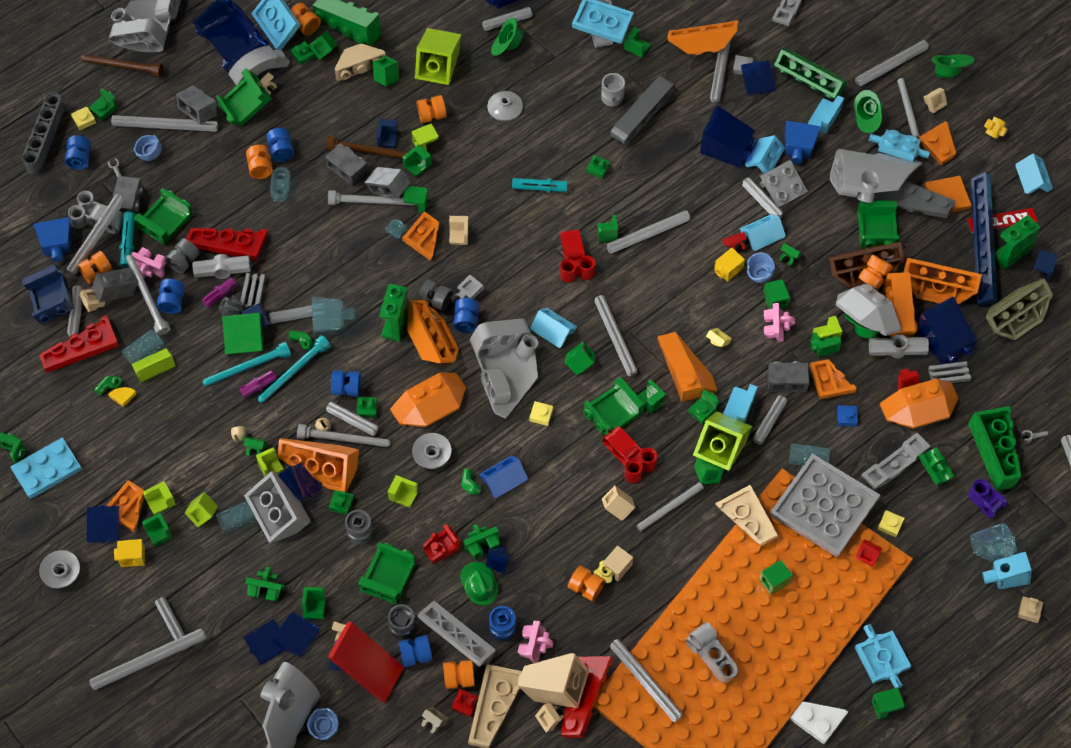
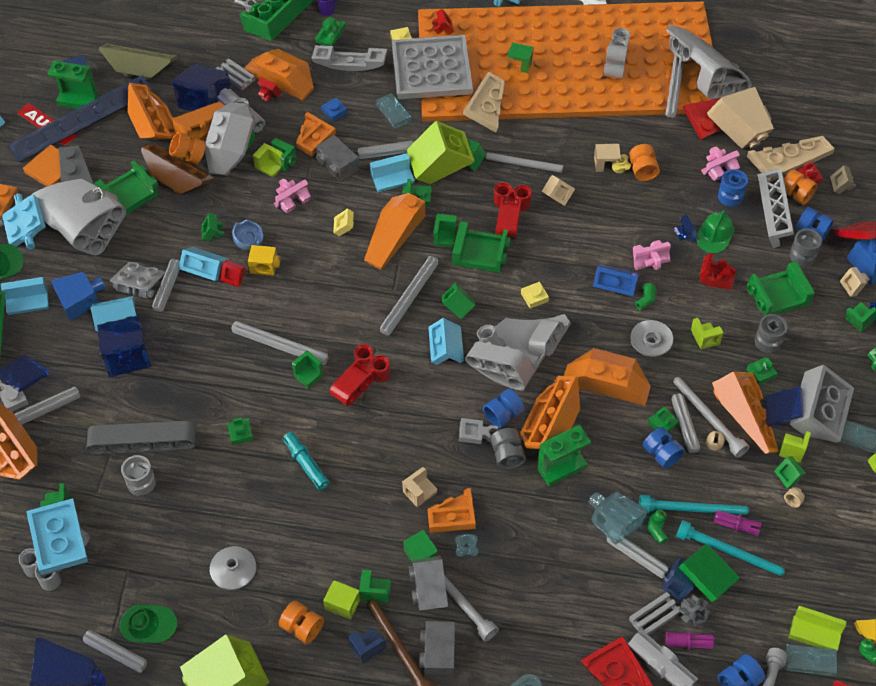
camera: 130 degrees left, 5 degrees down
green hips [463,524,500,559] -> none
green panel [763,279,790,309] -> none
none -> bright pink hips [633,240,671,270]
none -> light grey panel [667,25,752,99]

